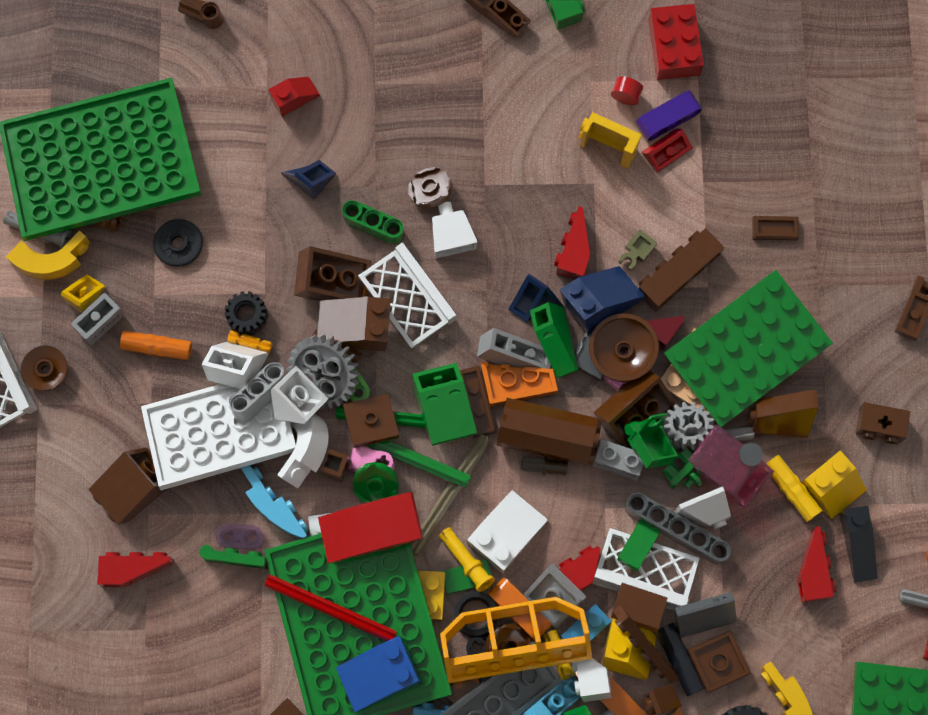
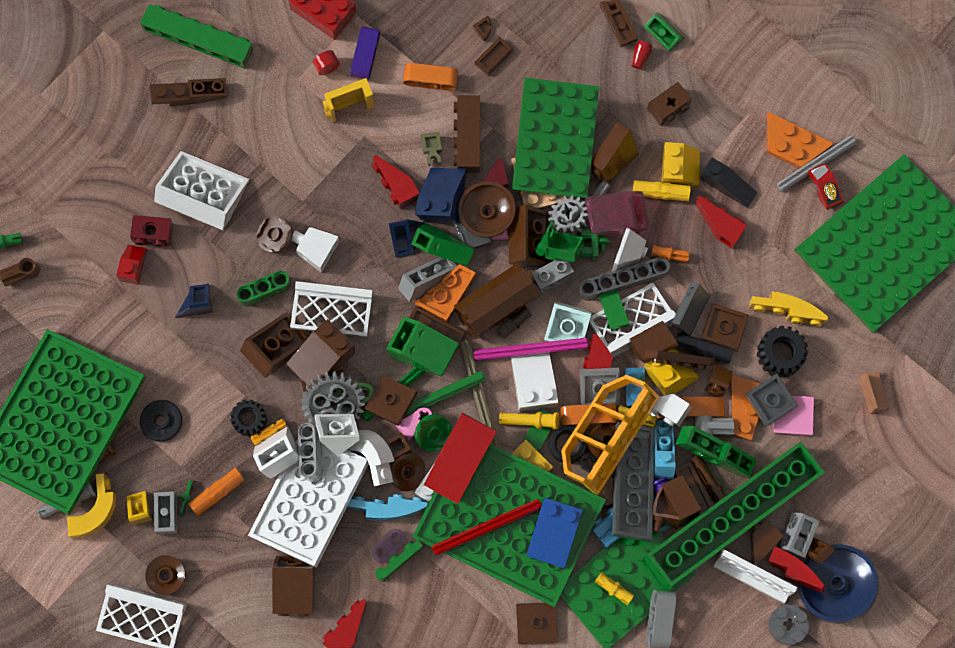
camera: 50 degrees left, 0 degrees up
red slope [642,128,693,172] -> none
dark grey piece [739,443,763,466] -> none
none -> dark red brick [130,215,173,247]
none -> white slope [154,151,249,230]
none -> green piece [177,479,193,516]
none -> reddish brown dish [390,453,425,492]
none -> orange beam [403,63,458,91]
none -> reddish brown tile [473,16,491,41]
none -> dark pink axle [474,338,588,361]
none -> light aqua slope [544,302,592,350]
none -> red cone [631,41,652,70]
none -> orange axle [651,245,690,262]

